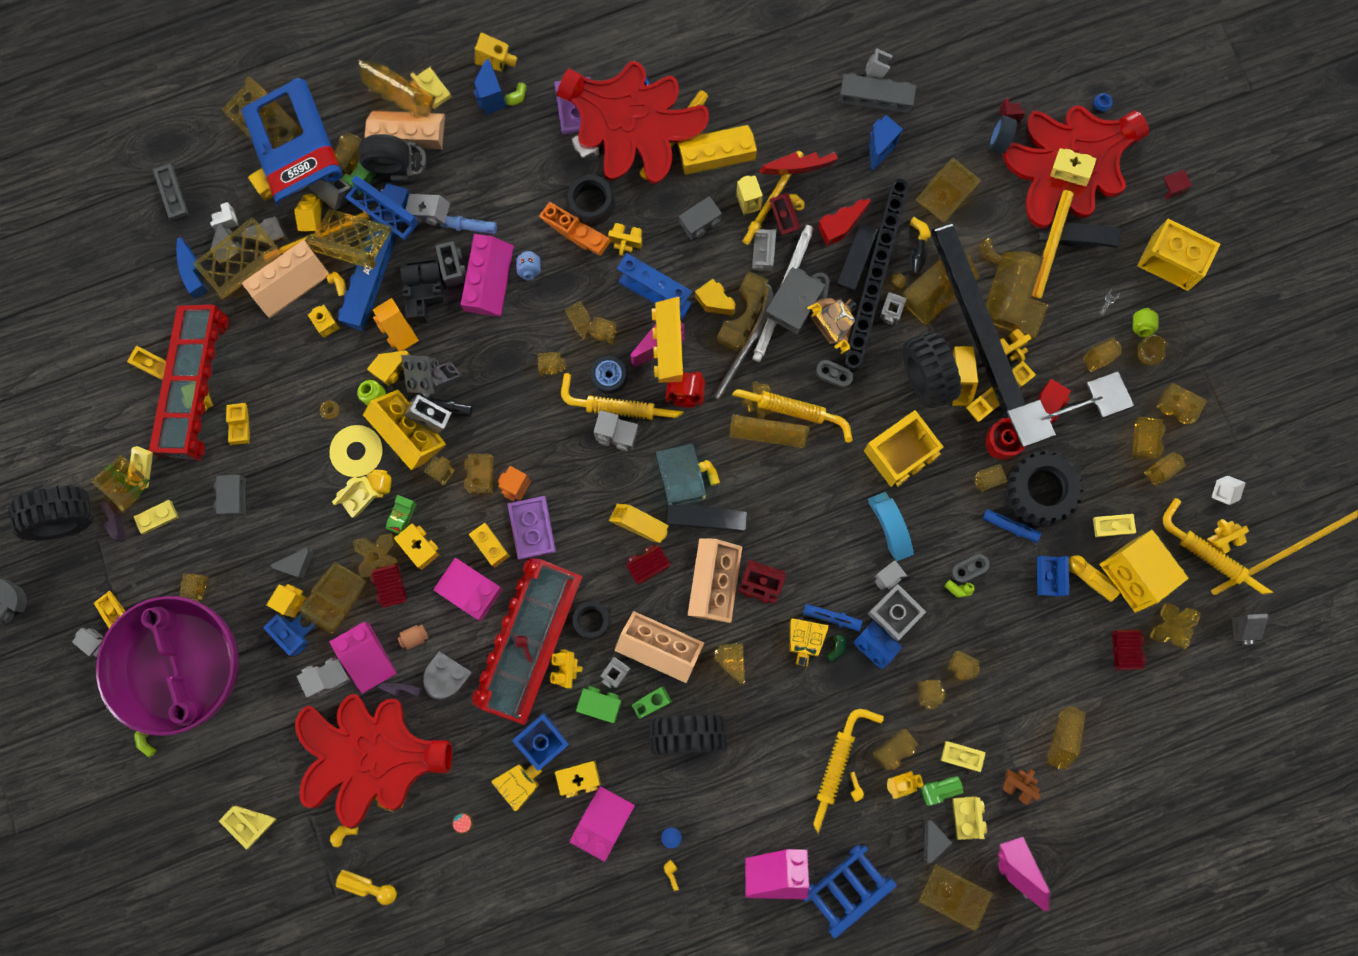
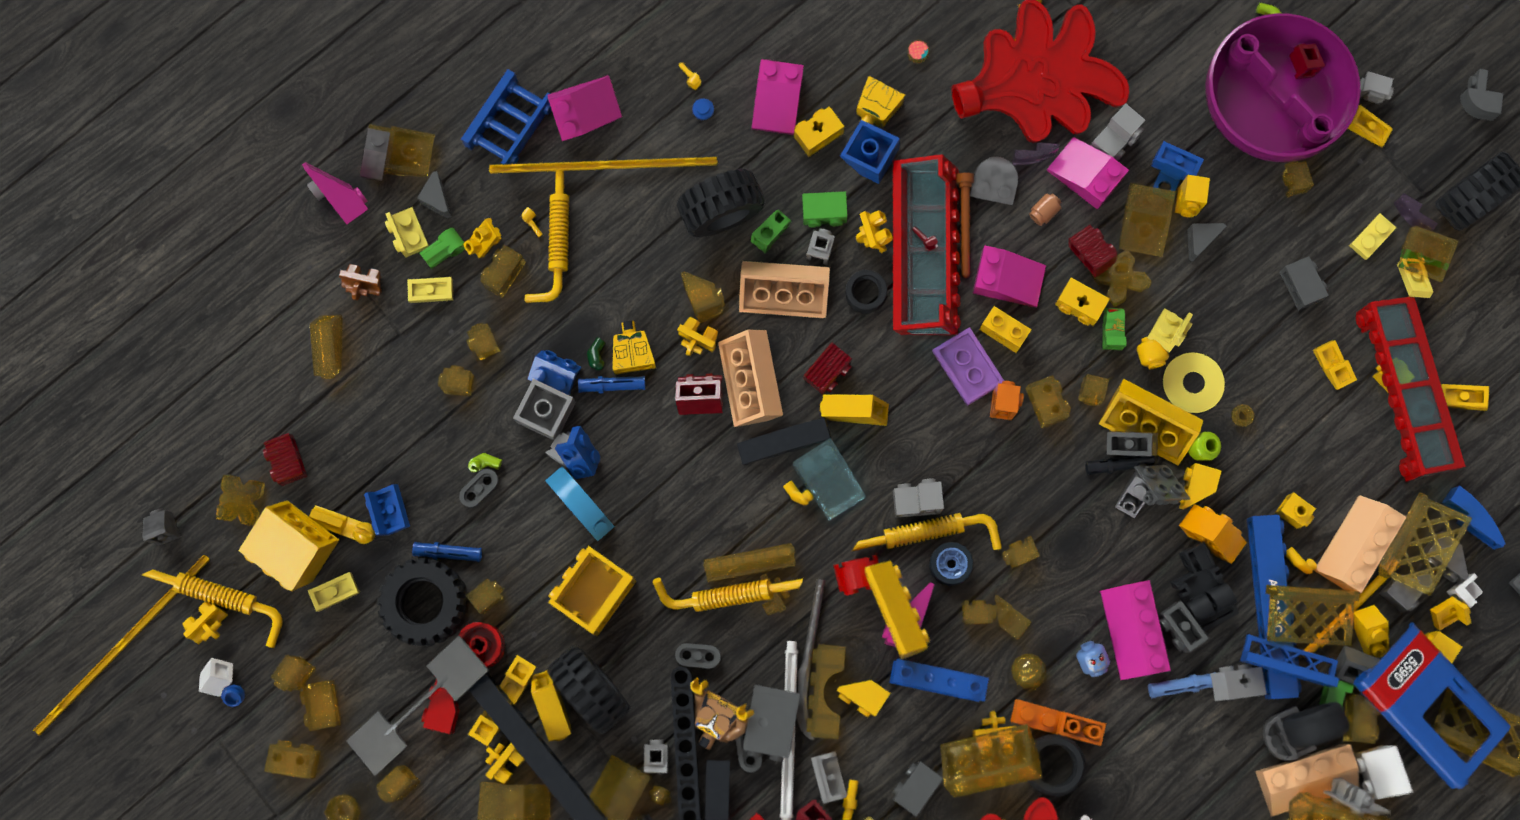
camera: 160 degrees right, 0 degrees up
none -> blue plate [221,685,245,707]
none -> flat silver slope [360,128,390,181]
none -> yellow piece [489,157,718,173]
none -> blue bracket [555,426,601,479]
none -> yellow hips [677,317,718,356]
none -> clear yellow slope [940,724,1042,798]
none -> dark orange piece [957,173,974,278]
none -> clear yellow hair [1011,654,1047,690]
none -> dark red brick [1289,43,1325,79]
none -> light grey hinge [1324,778,1391,816]
none -> white slope [1355,745,1413,799]
none -> yellow bracket [1430,596,1471,630]

